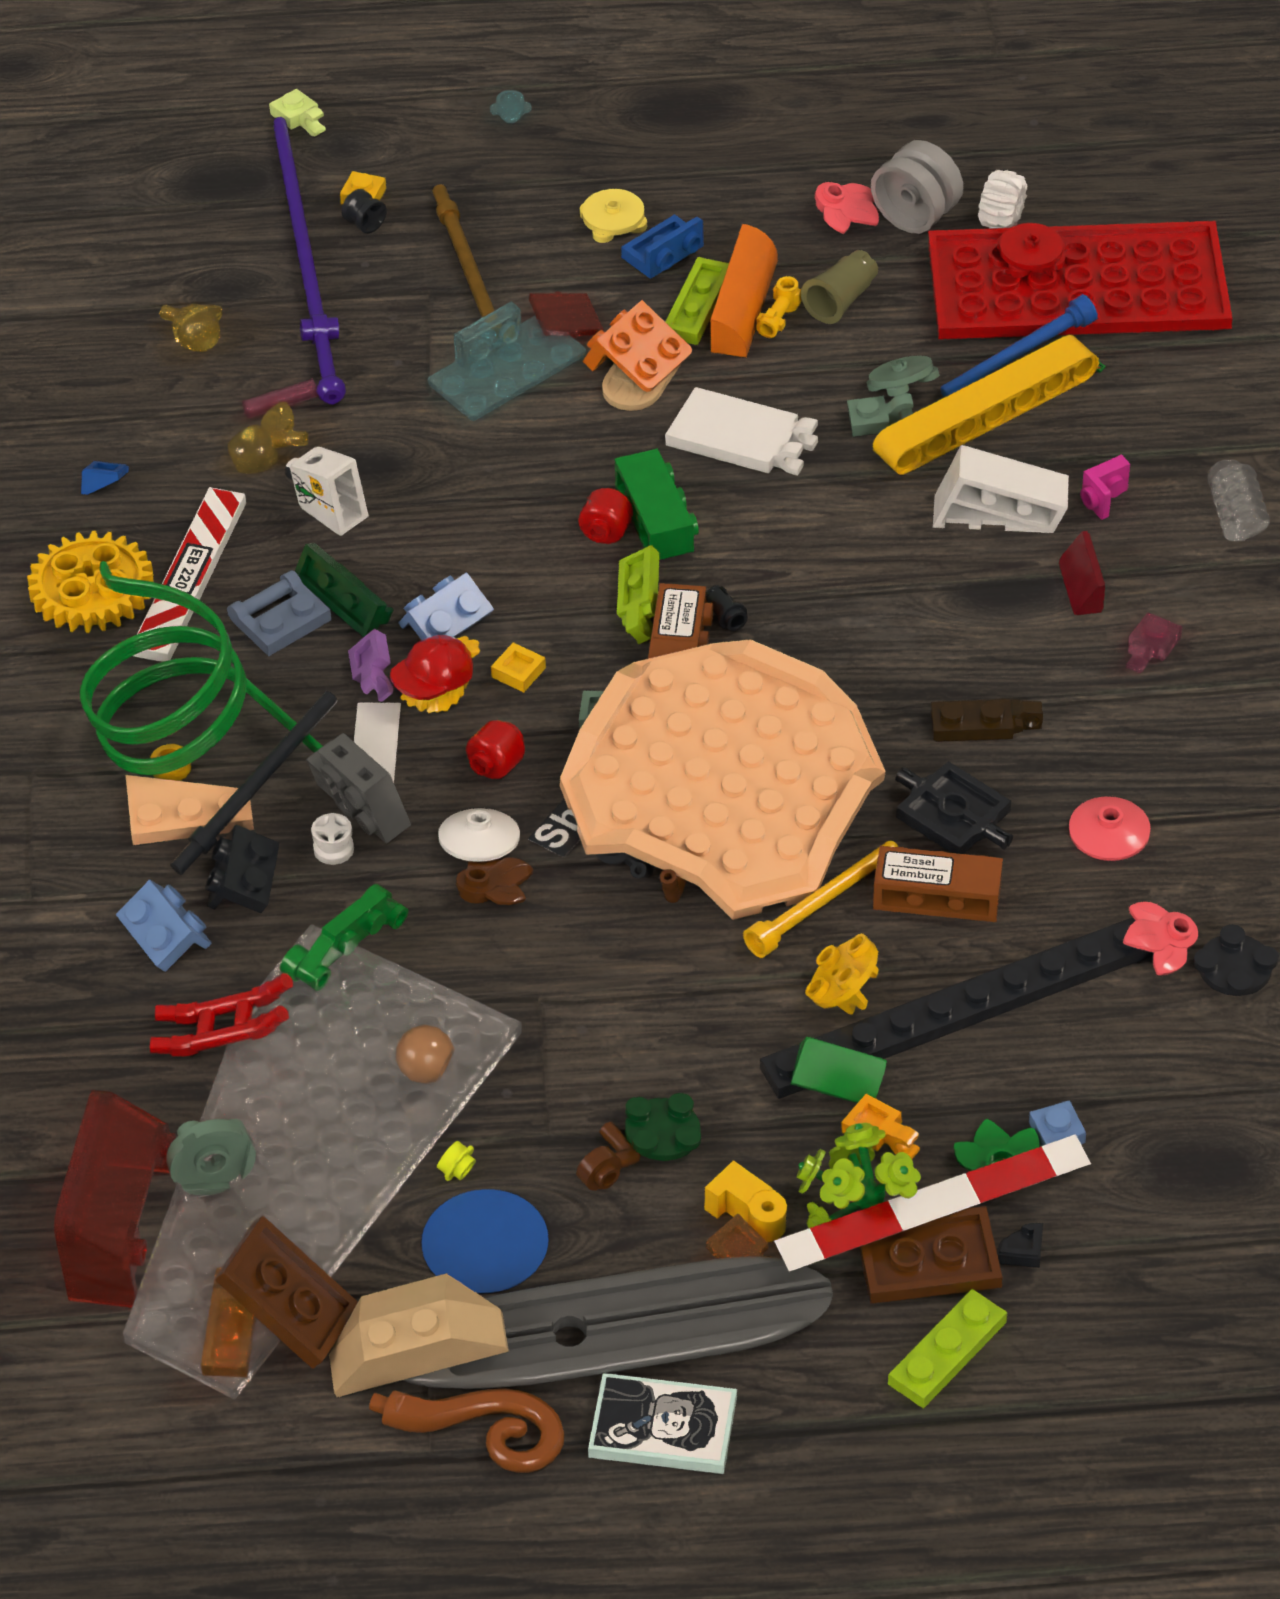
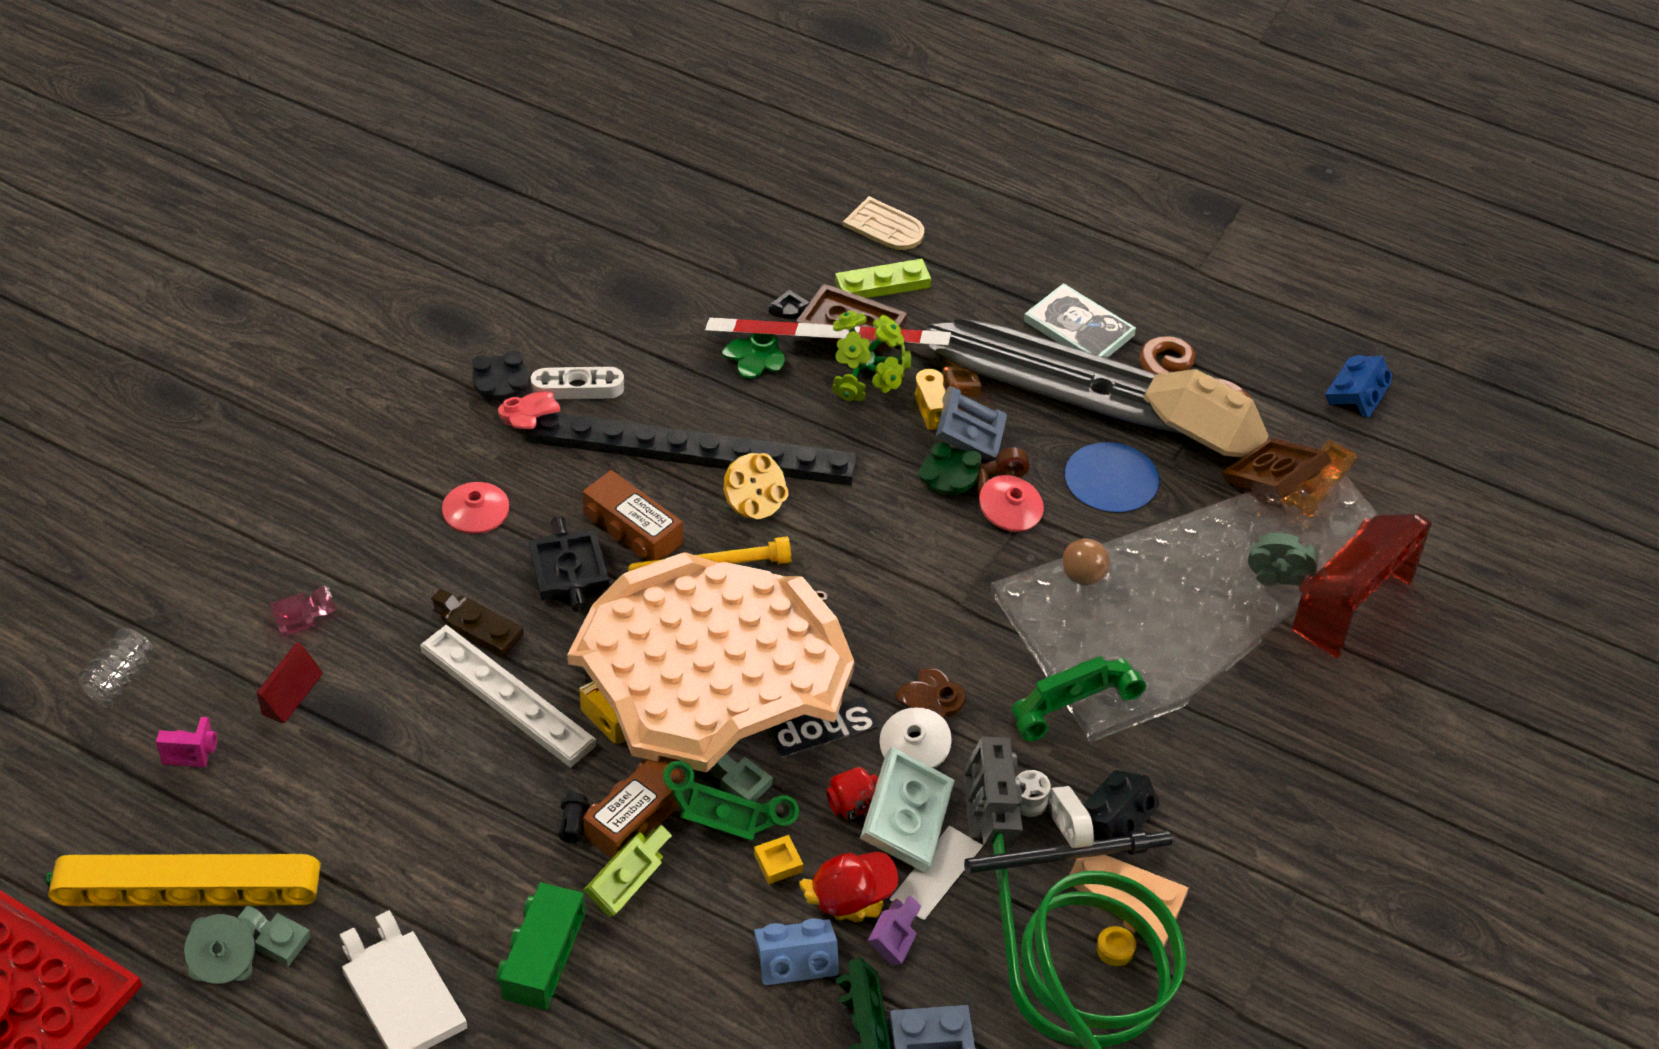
camera: 150 degrees left, 0 degrees up
medium blue bracket [116,879,212,972] -> none
red piece [150,973,293,1057] -> none
neon yellow plate [437,1141,476,1181] -> none
red head [578,488,633,544] -> none
green slope [790,1037,887,1103] -> none
light orange plate [841,1094,920,1159] -> none
white wedge [933,445,1069,533] -> none
blue piece [940,294,1098,398] -> none
medium blue plate [1029,1100,1086,1146] -> none
none -> white tile [420,625,596,768]
none -> white beam [531,367,624,399]
none -> green plate [662,761,799,841]
none -> tan window [843,196,924,250]
none -> light aqua tile [860,747,955,872]
none -> sand blue plate [936,386,1007,462]
none -> coral dish [979,475,1044,532]
none -> white beam [1049,786,1094,848]
none -> blue bracket [1325,355,1392,418]

